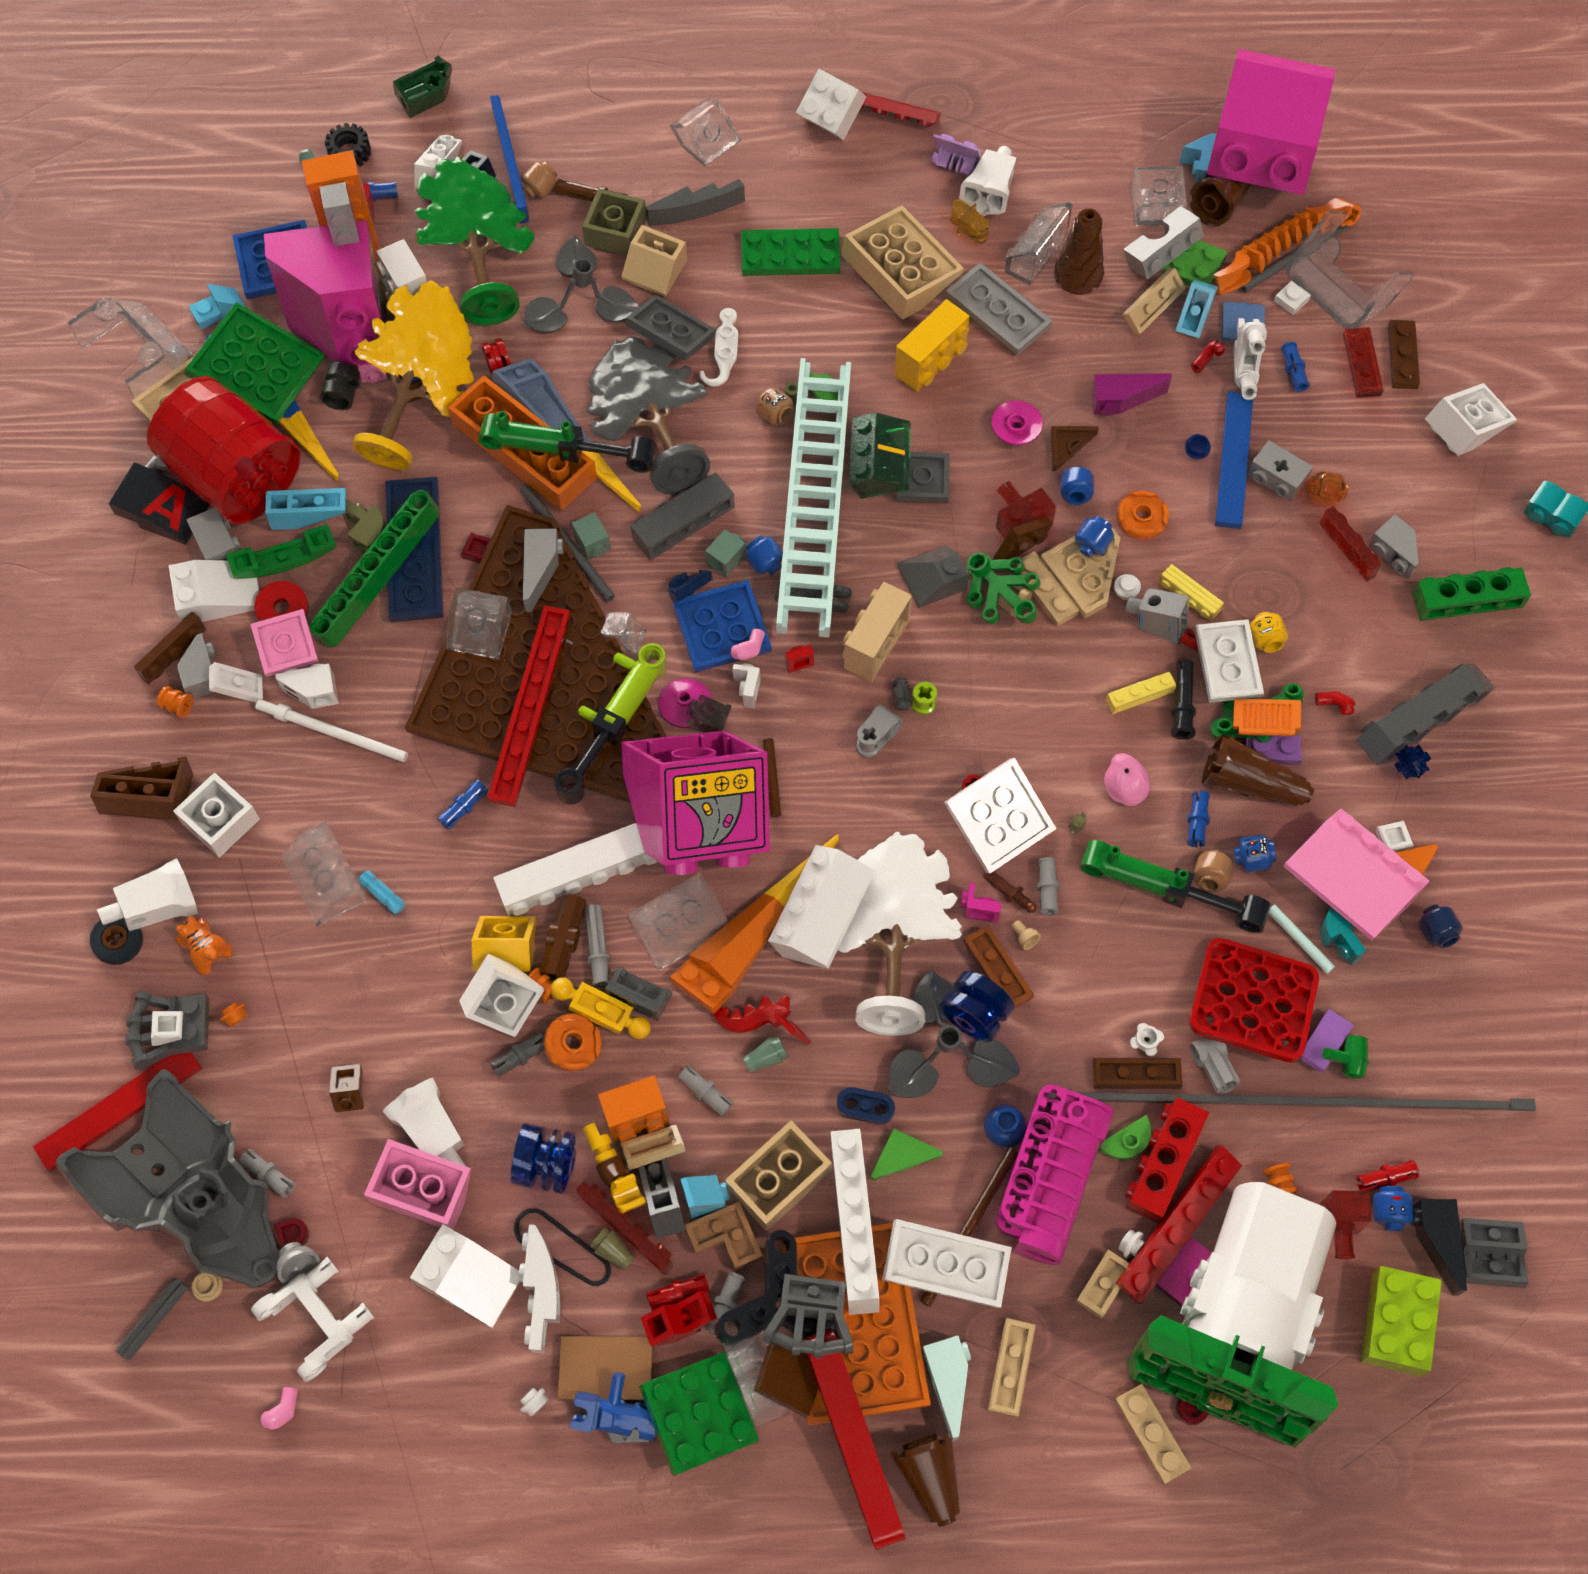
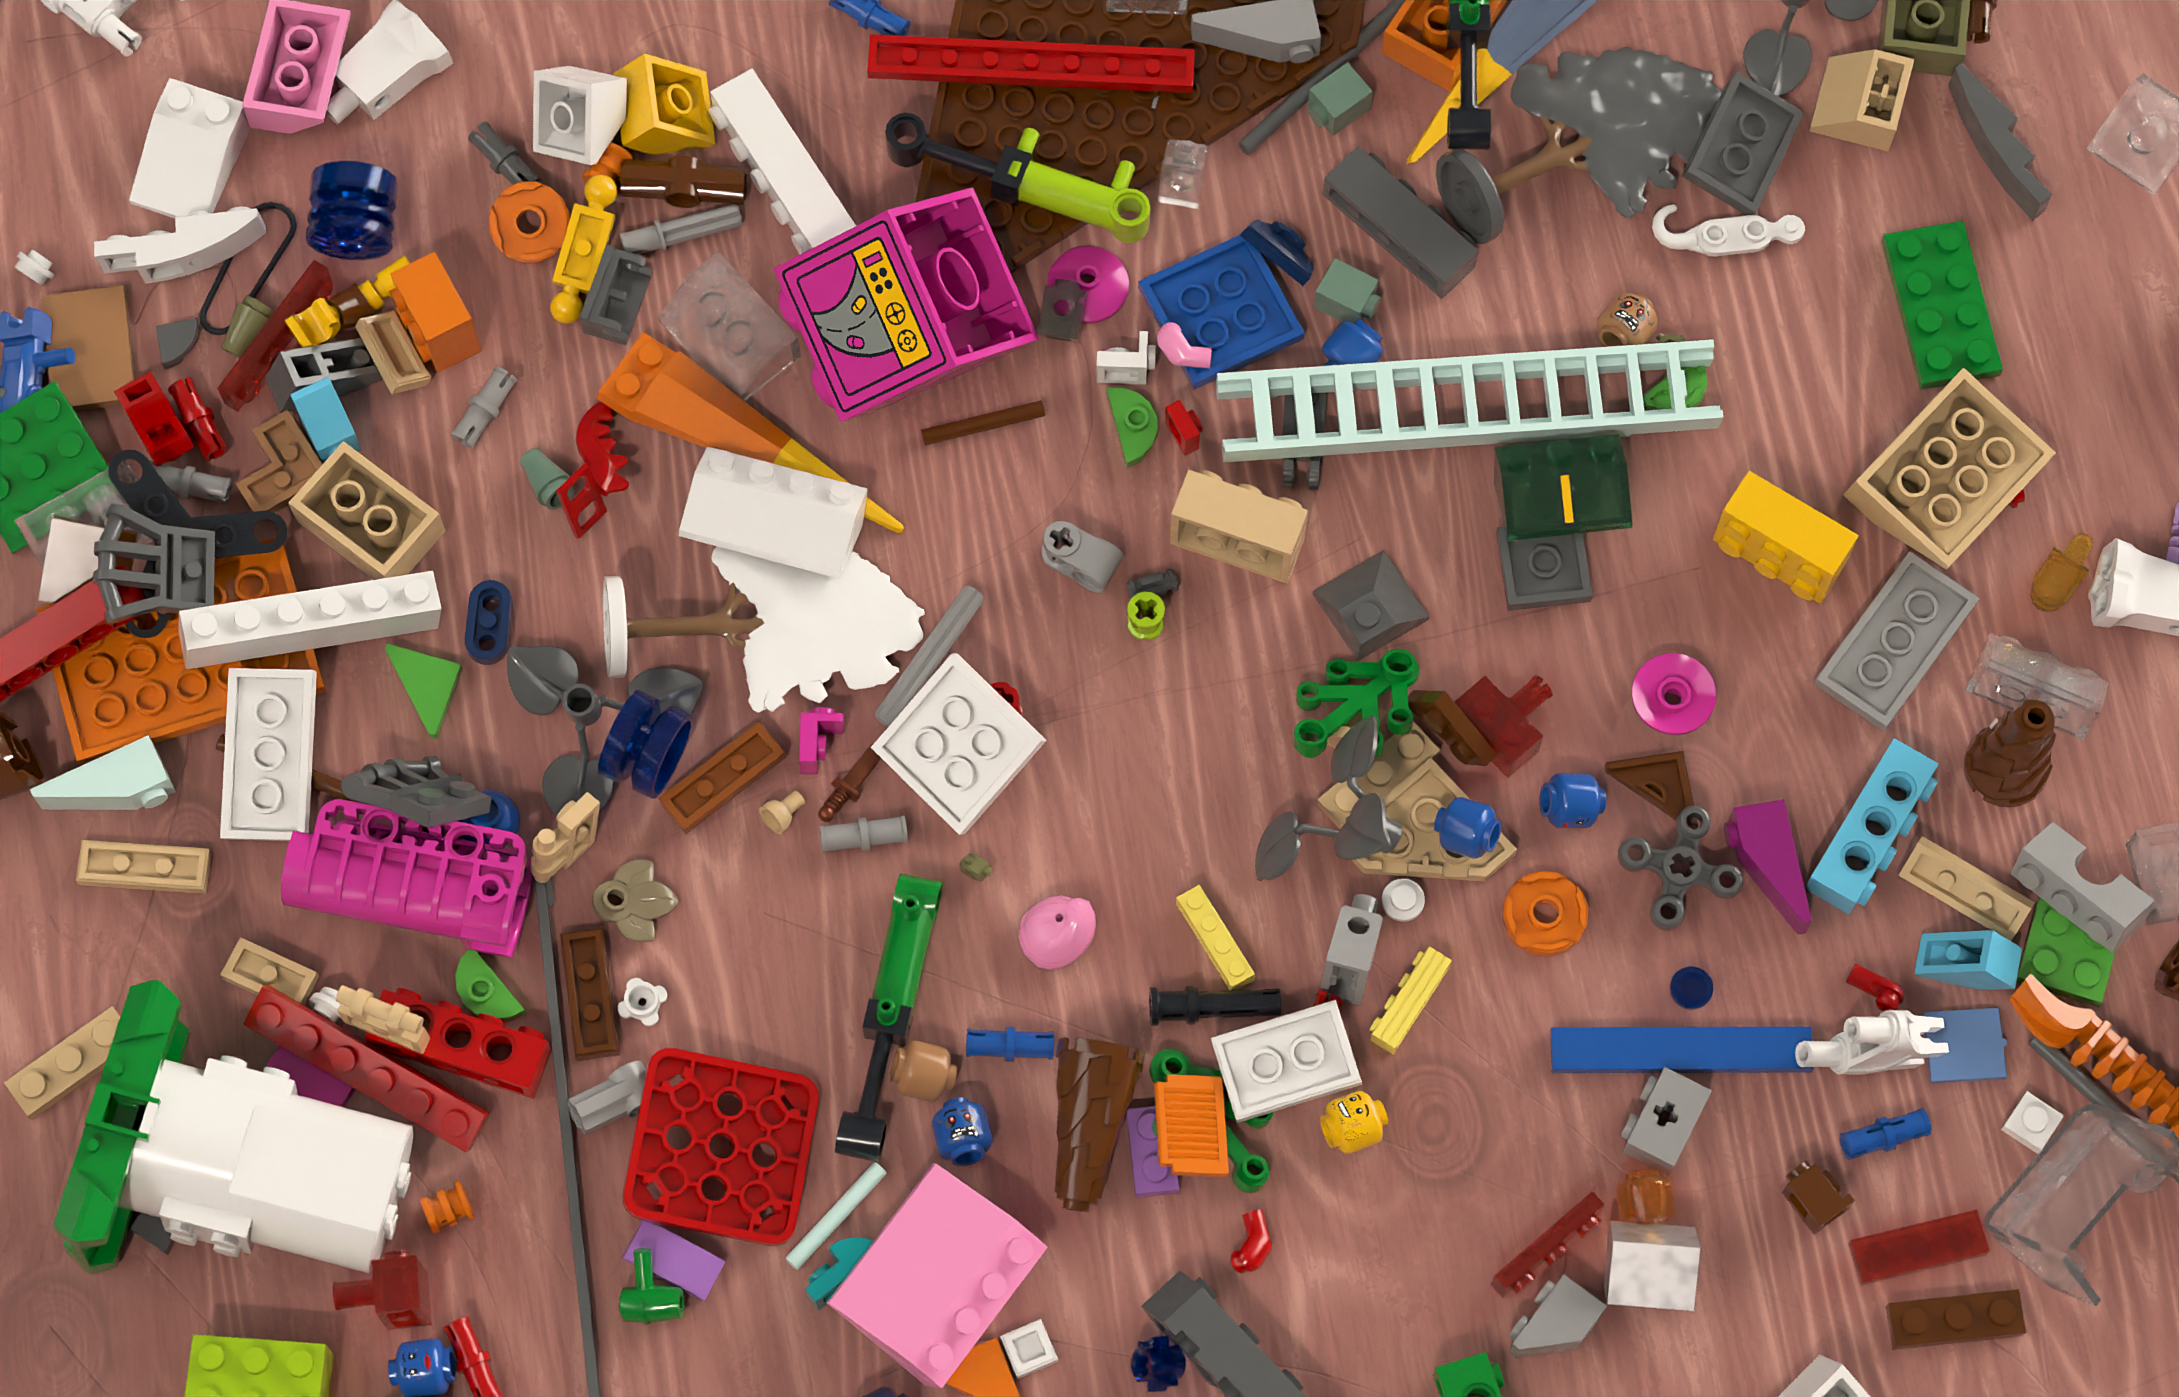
camera: 80 degrees right, 5 degrees up
none -> dark grey tile [156,318,199,369]
none -> tan plate [336,985,430,1054]
none -> dark grey plate [341,756,491,828]
none -> tan plate [530,792,600,883]
none -> dark tan plate [592,860,678,942]
none -> light grey axle [875,585,983,727]
none -> bright green plate [1106,387,1158,468]
none -> dark grey plant [1255,715,1402,881]
none -> flat silver piece [1603,1220,1700,1311]
none -> dark grey gear [1617,805,1744,930]
none -> reddish brown brick [1782,1161,1855,1234]
none -> medium azure brick [1805,738,1939,915]

